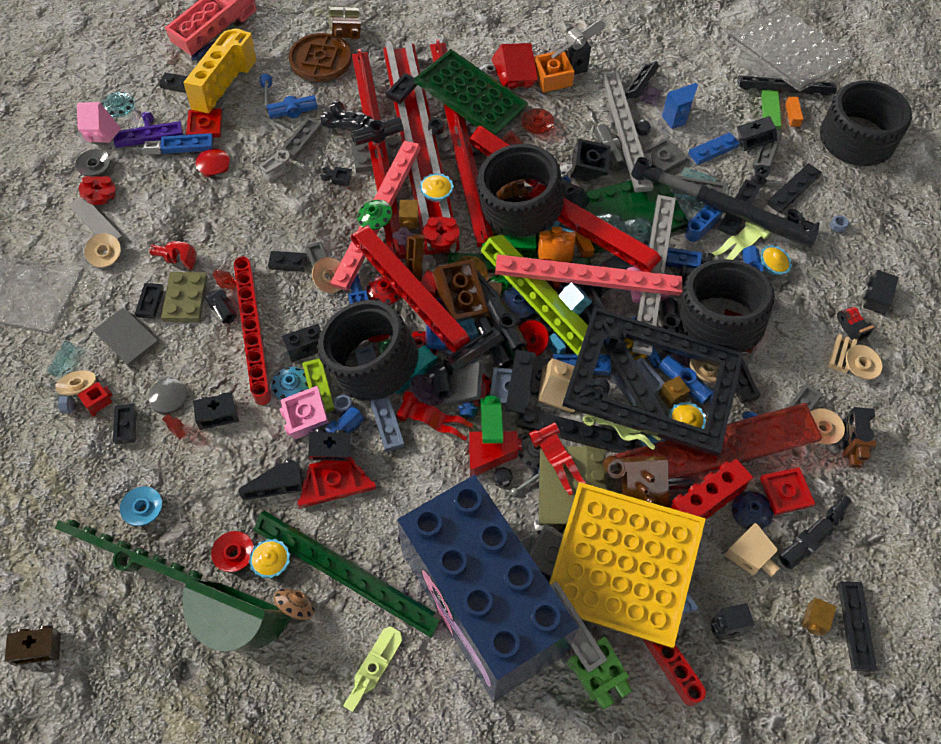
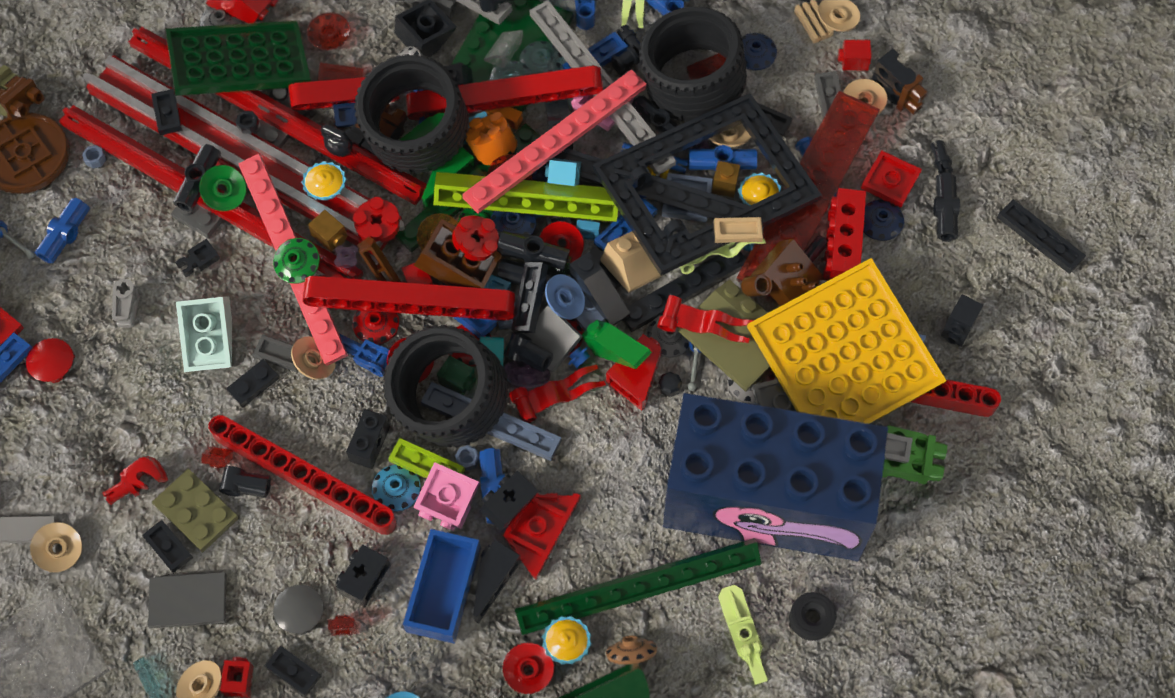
camera: 45 degrees left, 5 degrees up
dark grey plate [281,117,323,160] -> none
black piece [321,101,374,131] -> none
tan torso [725,523,780,577] -> none
pearl gold brick [801,597,837,636] -> none
none -> sand blue tile [82,145,106,169]
none -> light aqua slope [176,296,232,372]
none -> green dish [199,165,246,211]
none -> black piece [320,124,353,157]
none -> blue piece [403,529,481,644]
none -> red plate [452,215,499,261]
none -> clear slope [484,30,523,68]
none -> medium blue dish [545,274,585,320]
none -> tan tile [714,217,763,243]
none -> dark blue dish [742,33,777,71]
none -> black tyre [789,592,837,641]
none -> red brick [838,40,872,71]

